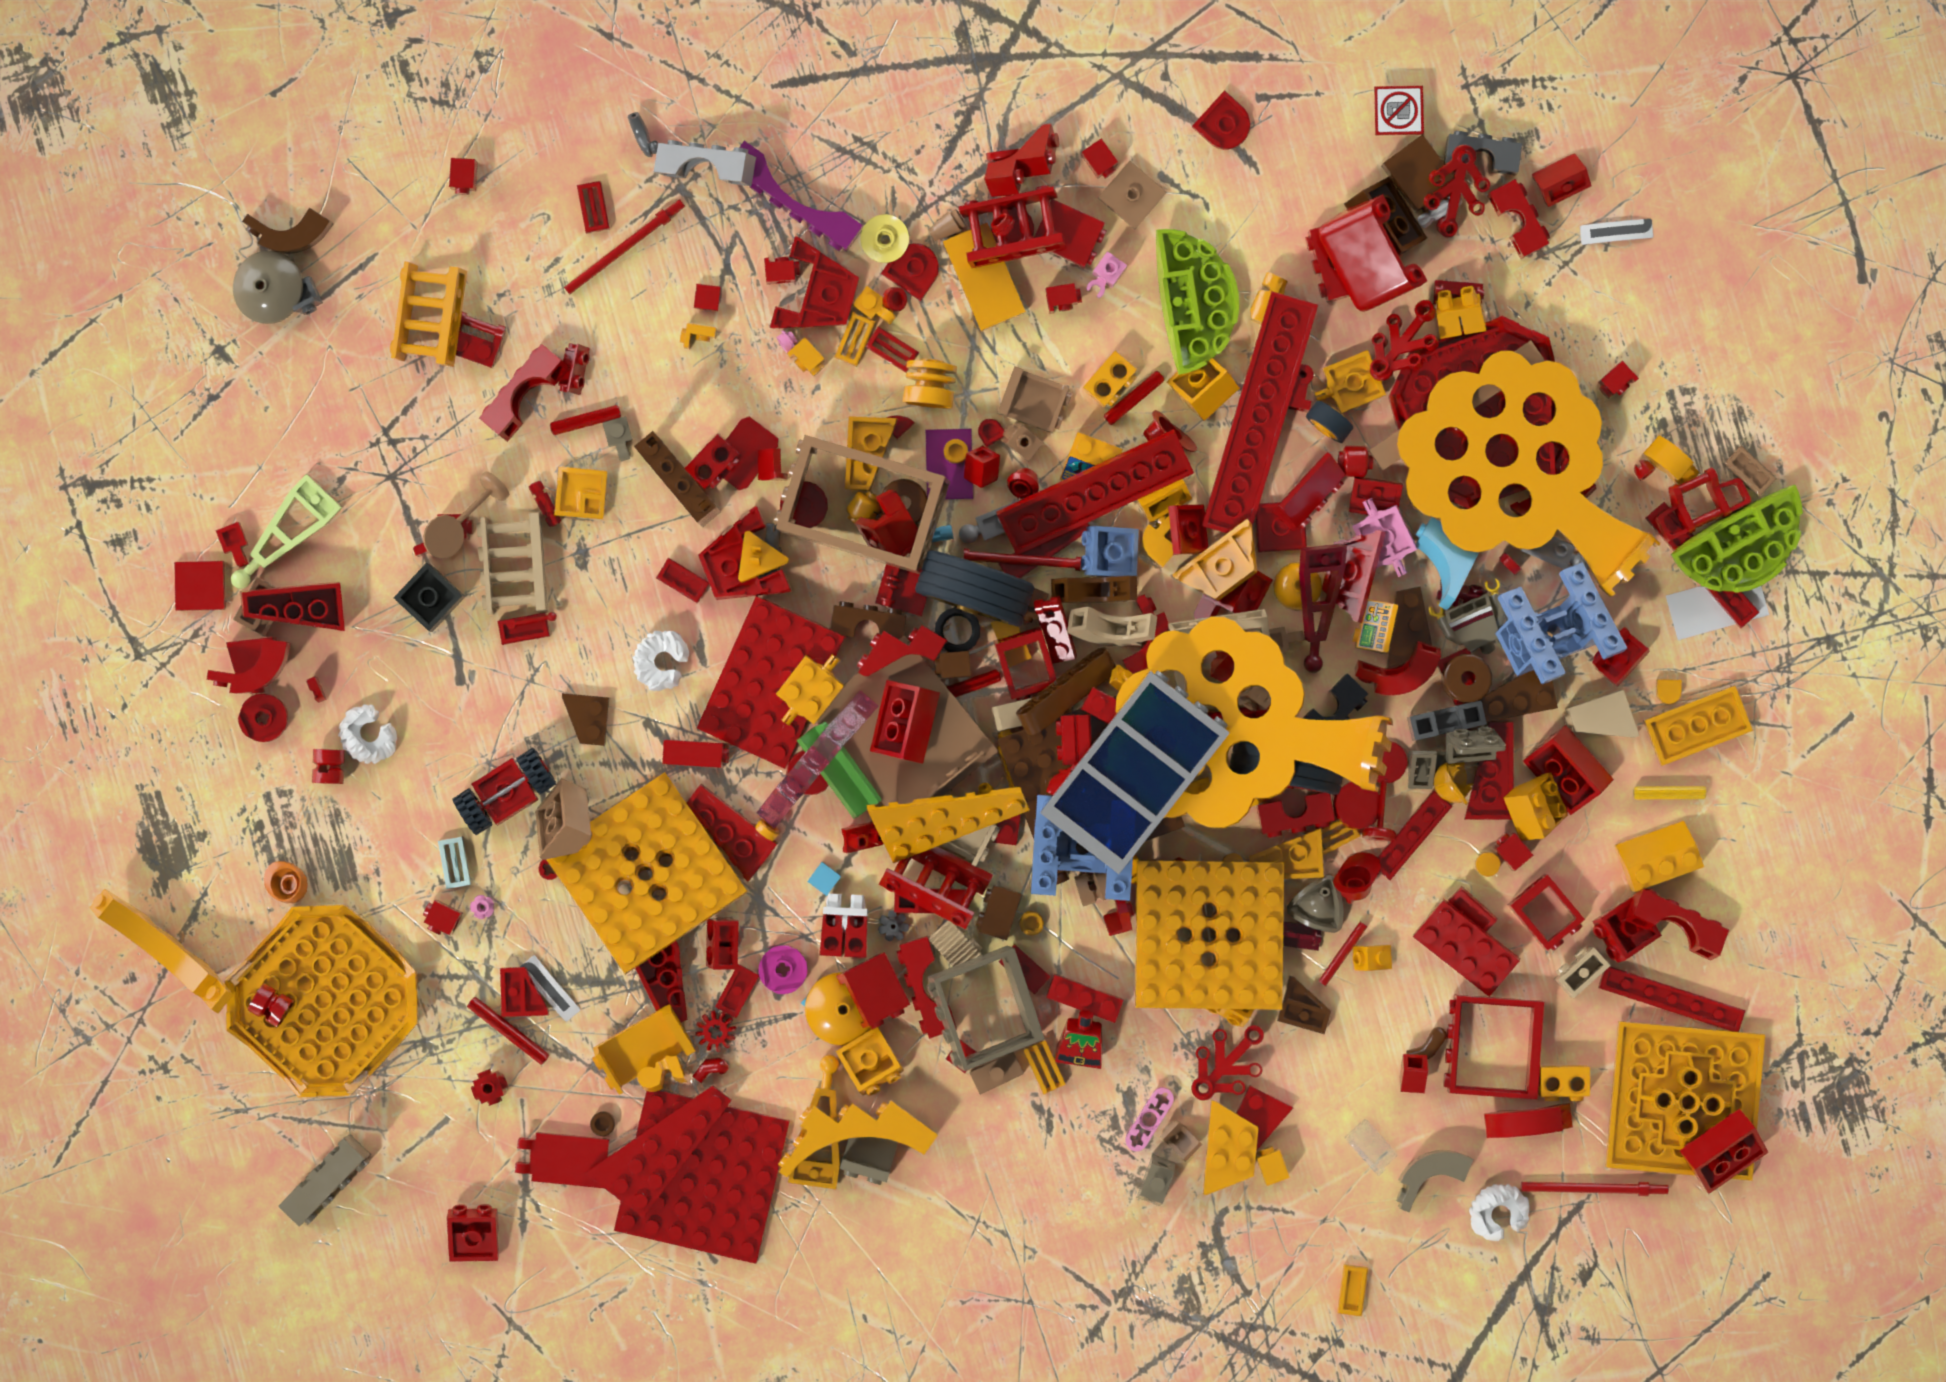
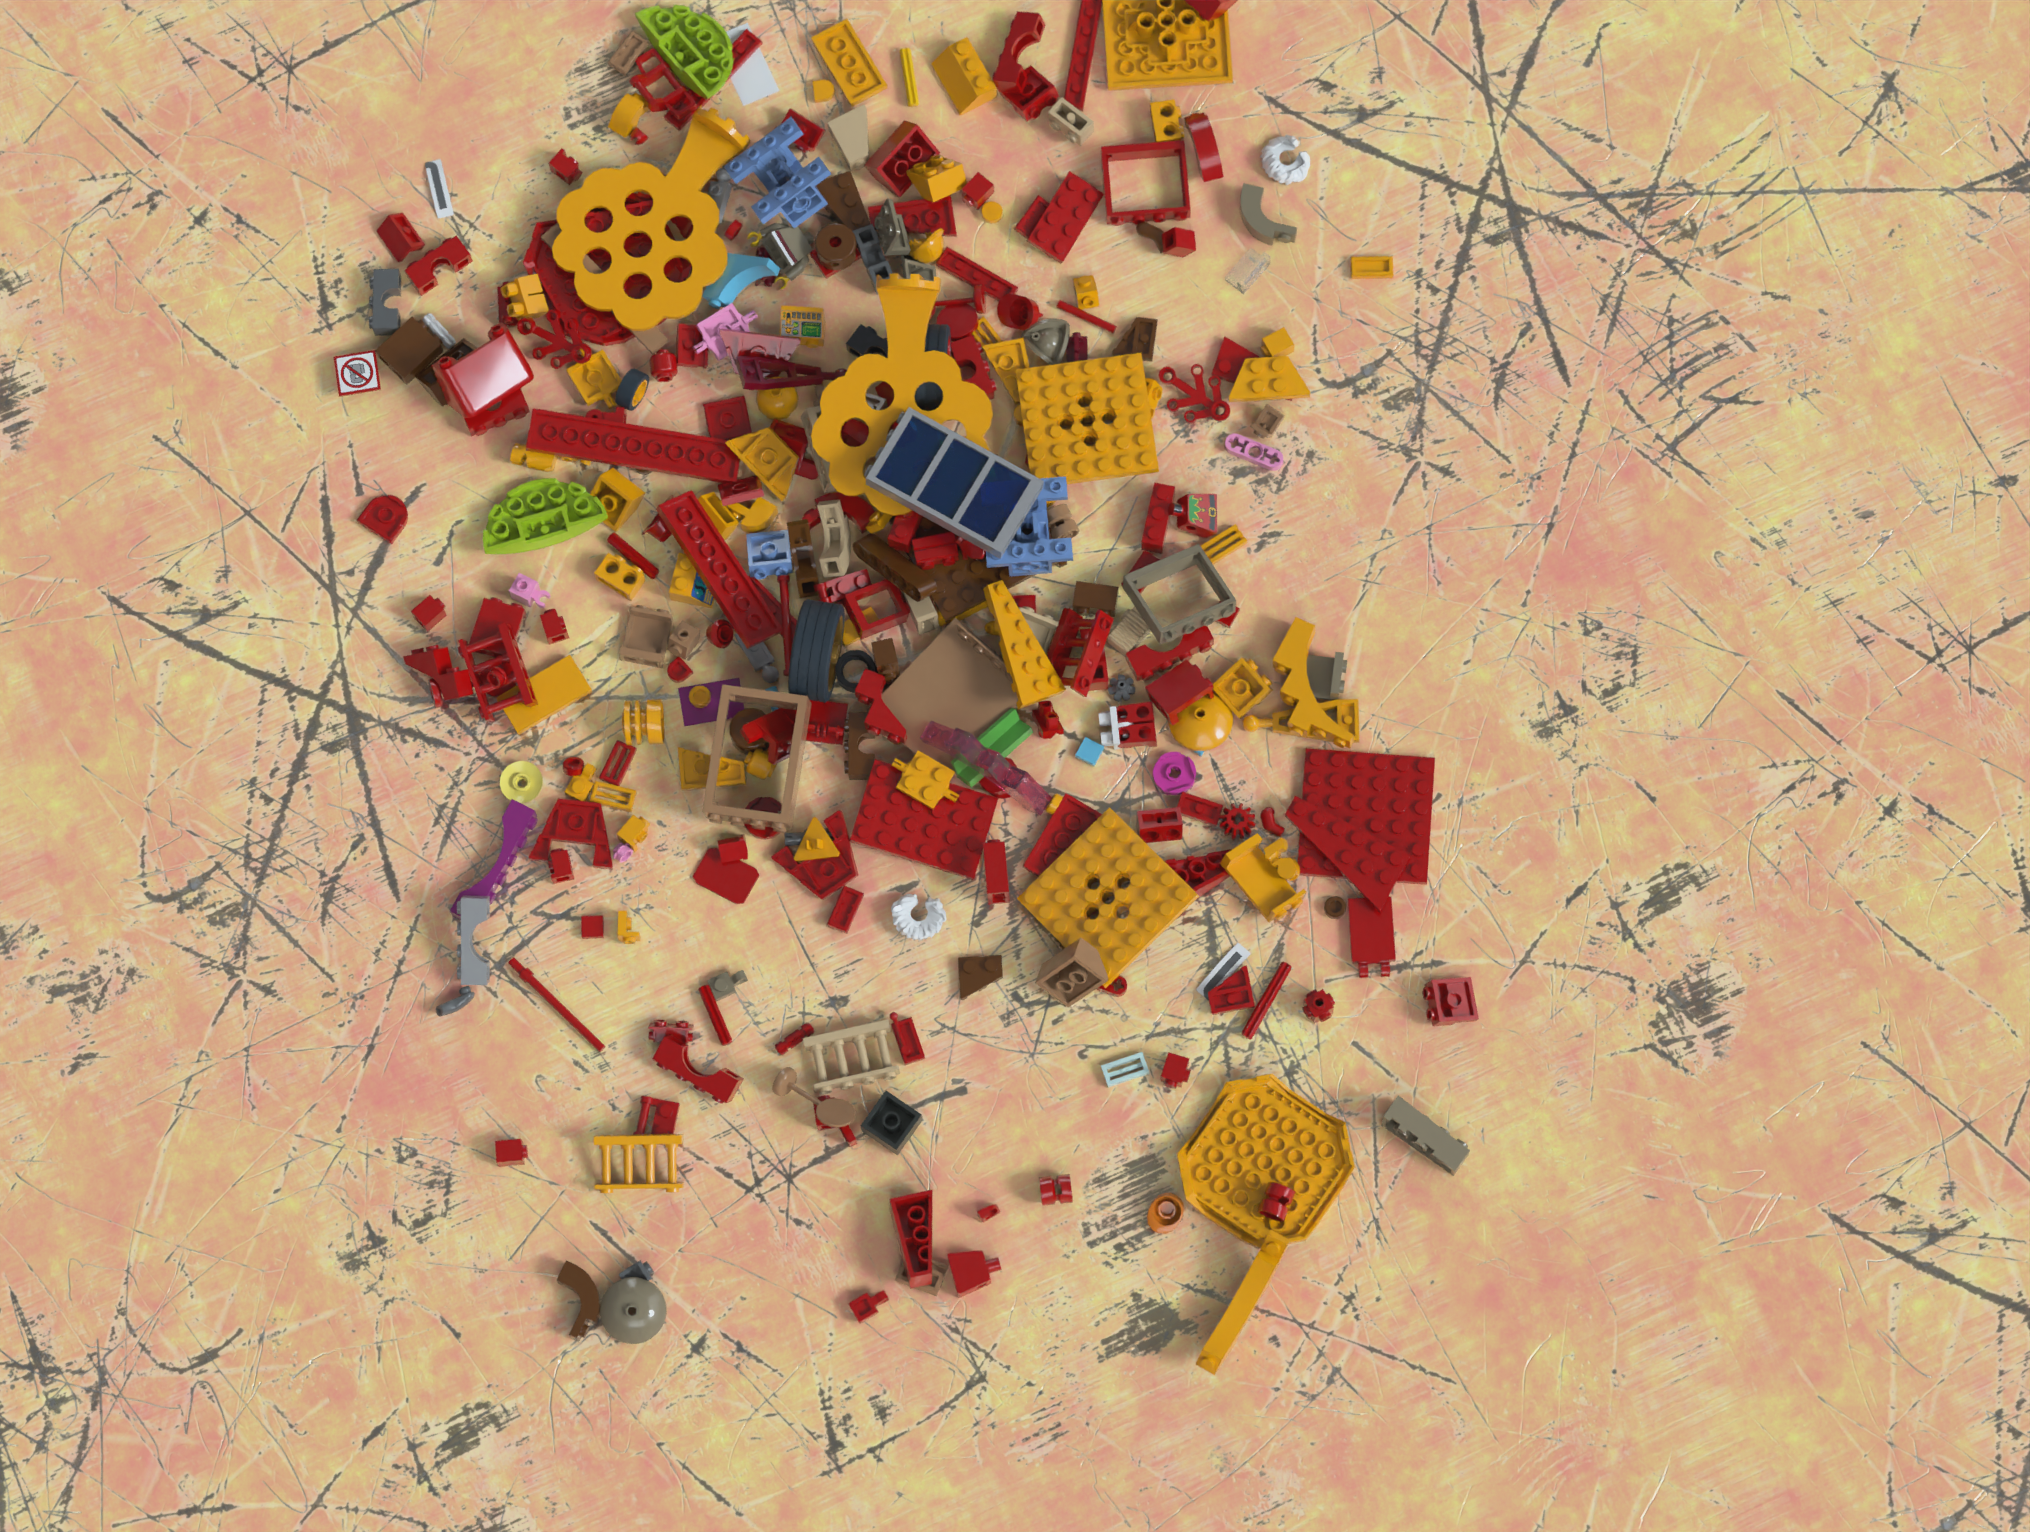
camera: 90 degrees left, 15 degrees down
red tile [174,561,225,611] -> none
red arch [206,639,291,694] -> none
yellowish green plate [231,474,342,589] -> none
red plate [238,694,288,742] -> none
white piece [338,704,397,764] -> none
plate [452,747,556,835] -> none
bright pink plate [470,895,494,919] -> none
light orange plate [554,466,607,519] -> none
red tile [577,181,610,234] -> none
reddish brown window [634,431,721,527] -> none
red brick [684,433,741,489] -> none
red slope [870,680,940,764] -> none
red tile [881,243,939,302] -> none
red tile [886,415,915,440] -> none
medium nougat cone [928,209,966,241] -> none
red axle [947,669,1001,698] -> none
red panel [964,445,1000,488] -> none
medium nougat tile [969,1052,1024,1095] -> none
light orange tile [1019,911,1044,936] -> none
medium nougat plate [1098,161,1167,230] -> none
red bracket [1103,900,1134,936] -> none
dark tan torso [1136,1154,1175,1206] -> none
red slope [1272,452,1345,531] -> none
red arch [1355,641,1441,695] -> none
reddish brown wing [1386,586,1432,668] -> none
red plant [1423,144,1490,238] -> none
red window [1507,874,1585,951] -> none
red bar [1521,1182,1669,1197] -> none

